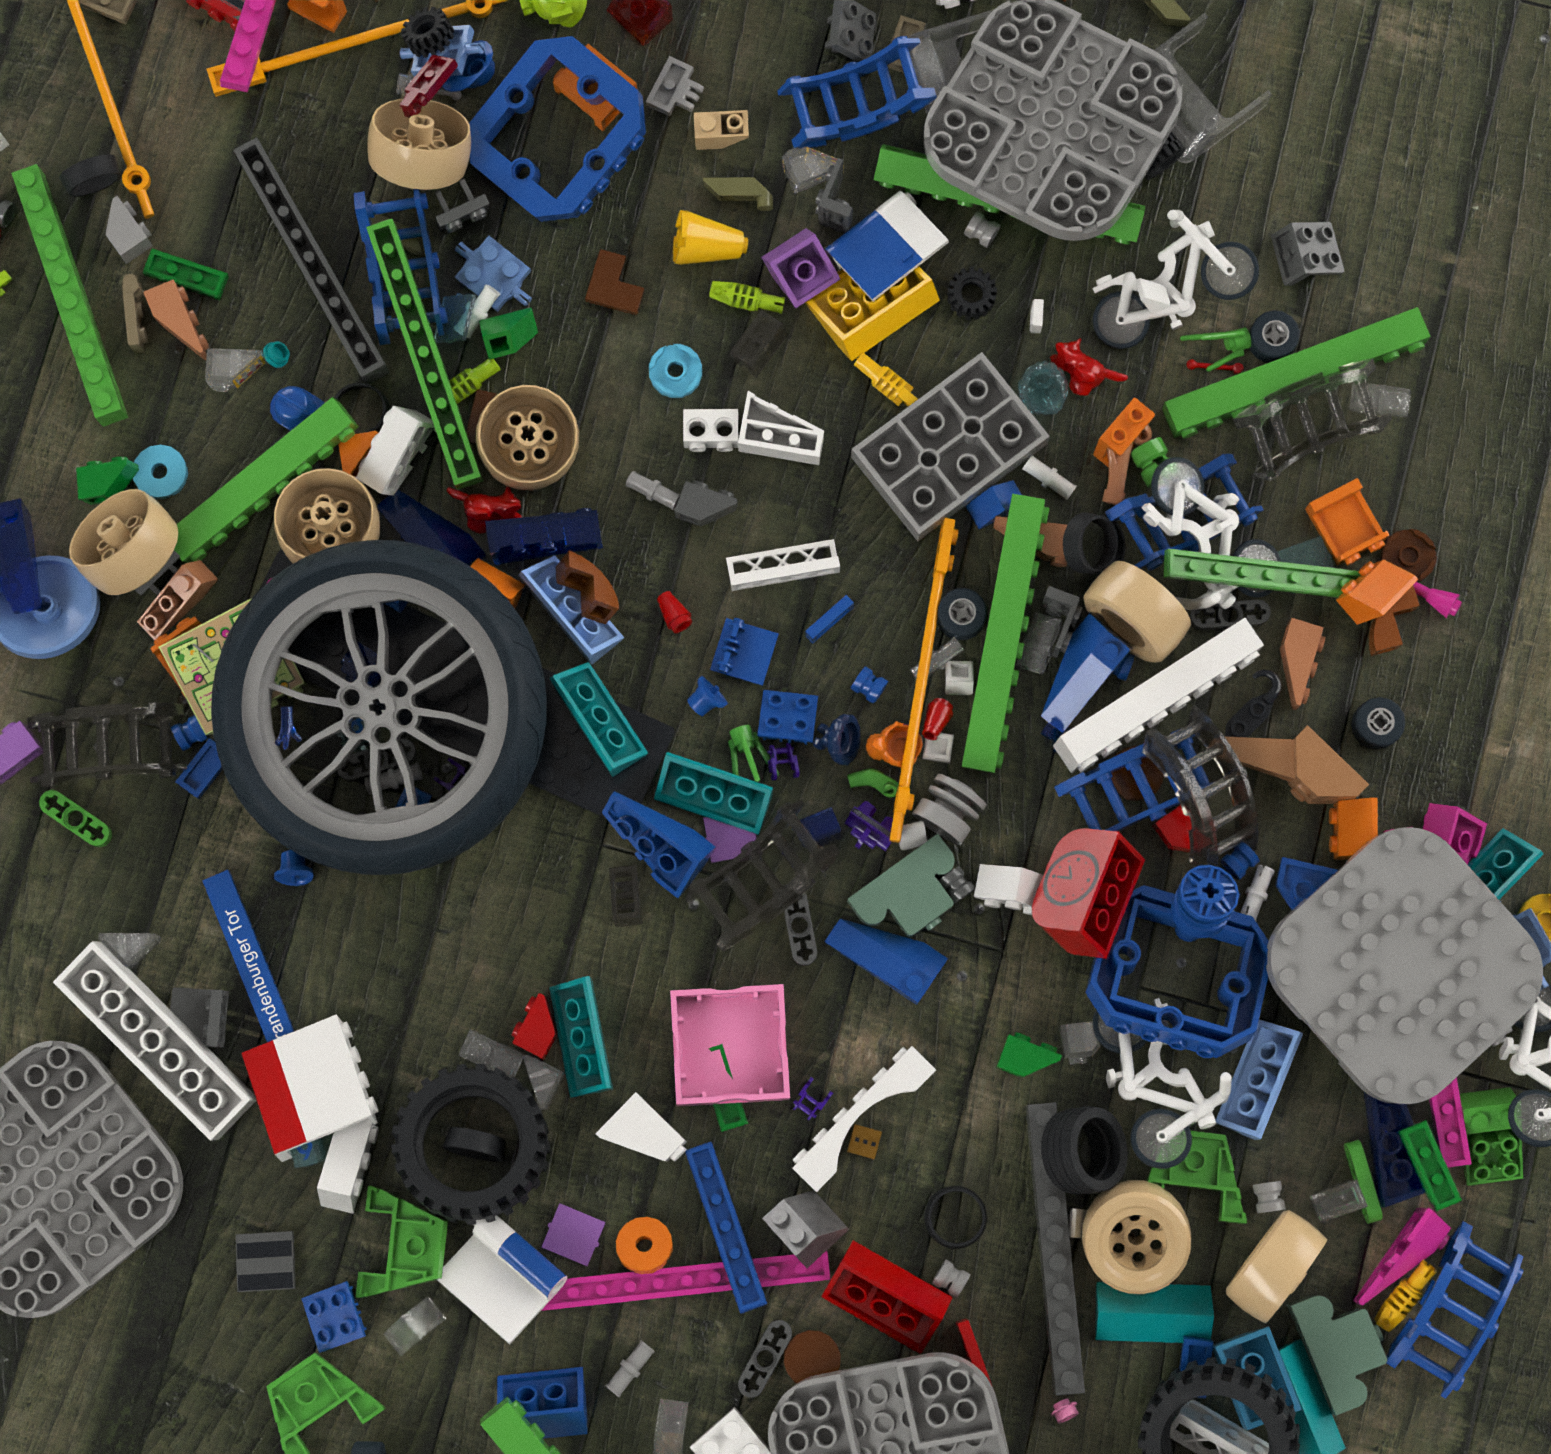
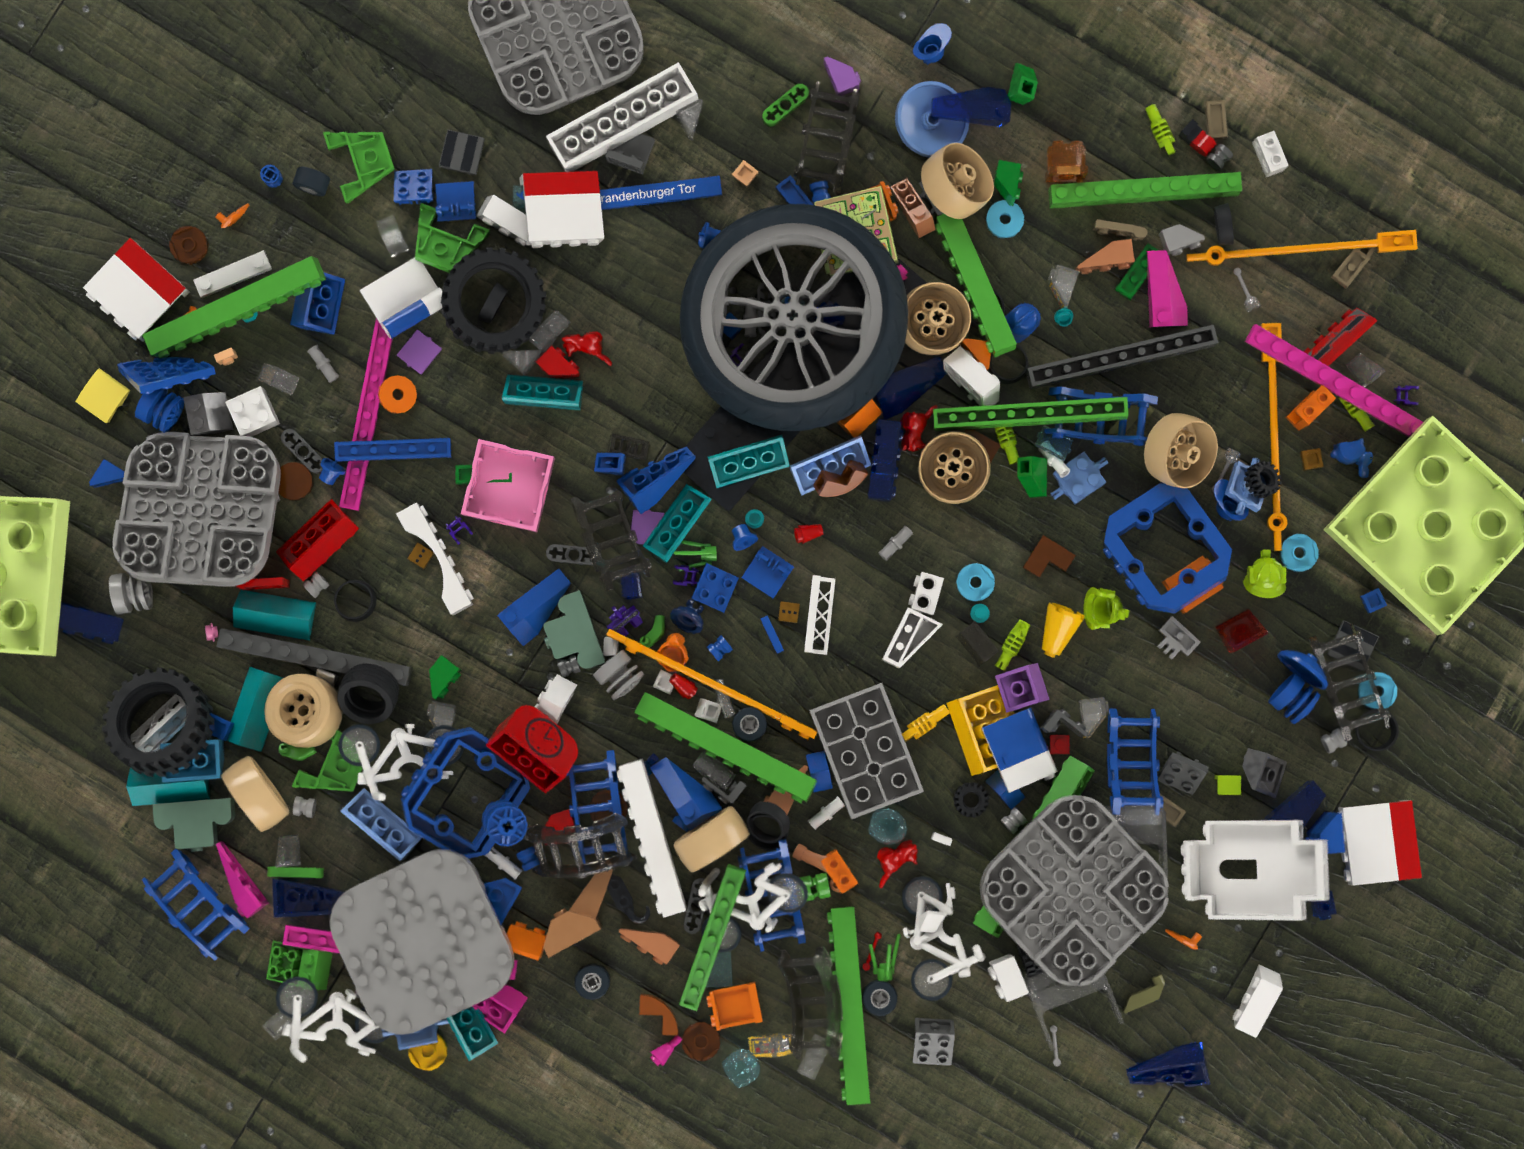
camera: 100 degrees right, 5 degrees up
clear blue bar [275,707,302,749] -> none
dark red hinge [399,55,458,118] -> none
dark grey plate [435,179,489,234] -> none
white slope [596,1092,687,1162] -> none
dark grey slope [674,481,738,526] -> none
tan slope [694,110,749,150] -> none
olive piece [703,177,773,211] -> none
flat silver slope [762,1190,849,1268] -> none
orange slope [1336,560,1418,625] -> none
yellow hinge [1374,1260,1437,1332] -> none
green tile [1398,1120,1462,1212] -> none
none -> teal slope [233,590,317,641]
none -> bright green arm [278,743,317,761]
none -> blue piece [319,458,346,485]
none -> blue hinge [435,181,476,222]
none -> red animal [562,331,612,366]
none -> blue slope [594,453,626,476]
none -> clear light blue hair [722,1049,760,1088]
none -> light nougat plate [732,160,759,188]
none -> teal plate [745,509,764,529]
none -> clear slope [748,1034,794,1057]
none -> pearl gold tile [778,601,800,623]
none -> teal plate [970,604,990,623]
none -> blue slope [985,769,1025,810]
none -> white brick [987,953,1029,1002]
none -> clear orange piece [1045,140,1088,182]
none -> red plate [1049,735,1070,754]
none -> light grey hinge [1050,1025,1061,1066]
none -> lime helmet [1084,587,1130,630]
none -> dark pink wedge [1147,250,1188,327]
none -> hinge [1233,268,1261,312]

